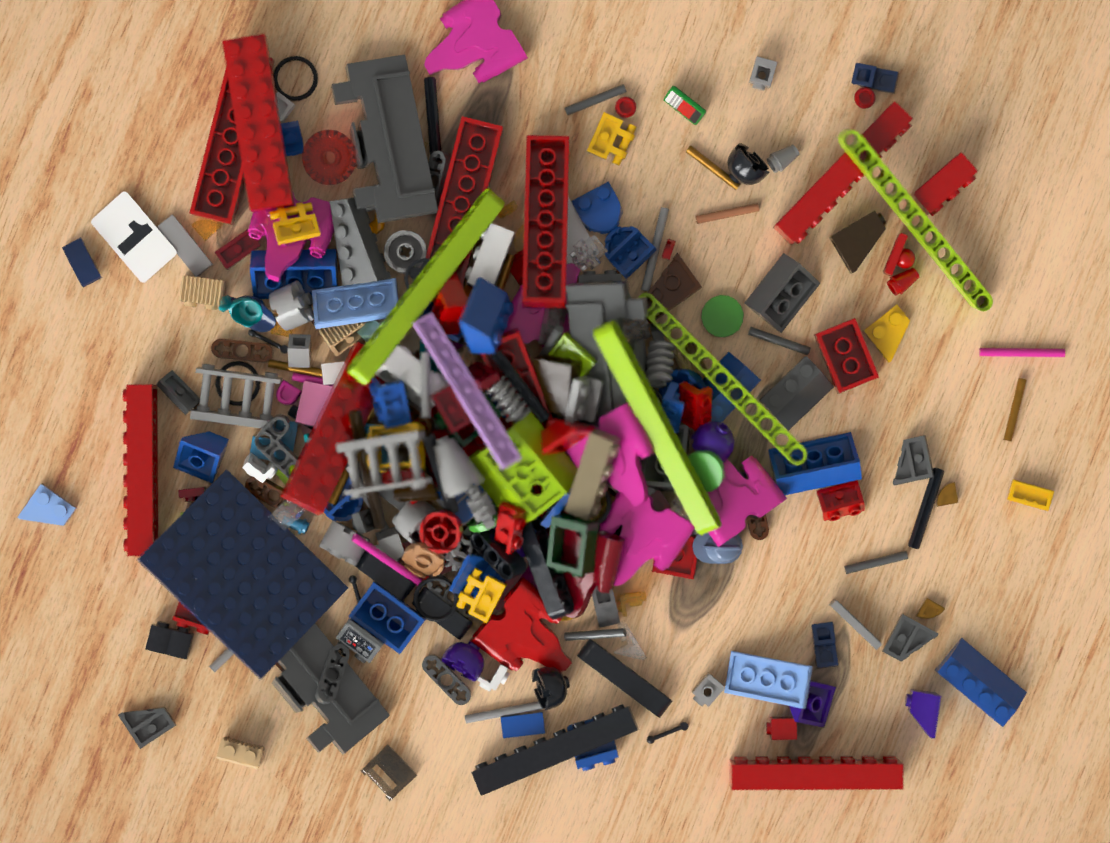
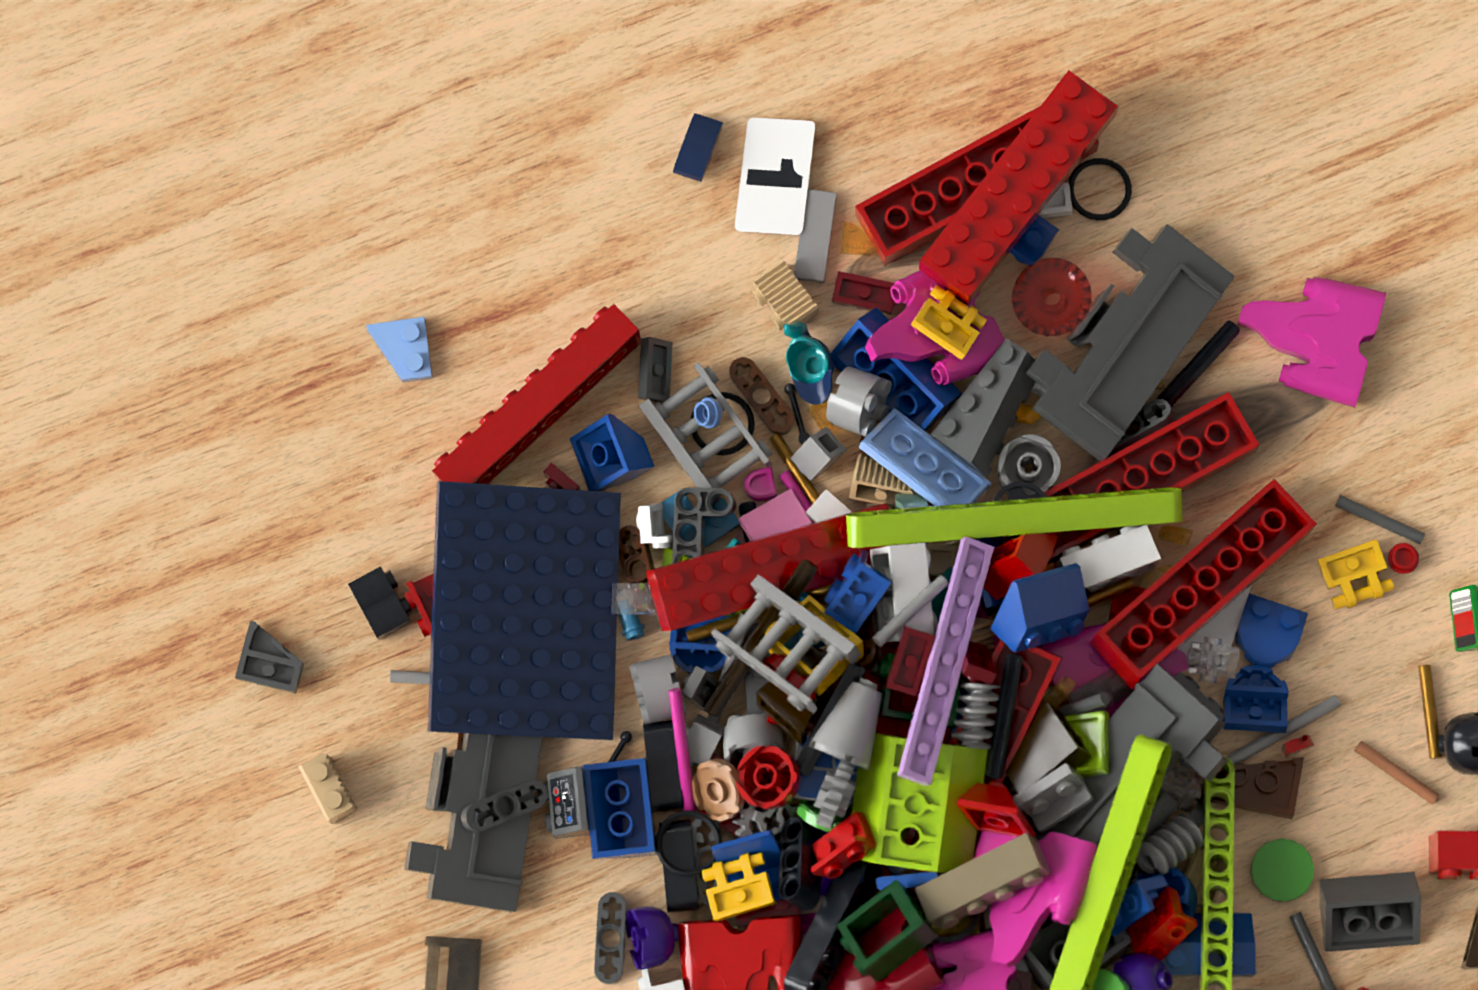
camera: 55 degrees right, 10 degrees down
none -> medium blue plate [694,397,722,428]
none -> clear yellow tile [1046,677,1077,707]

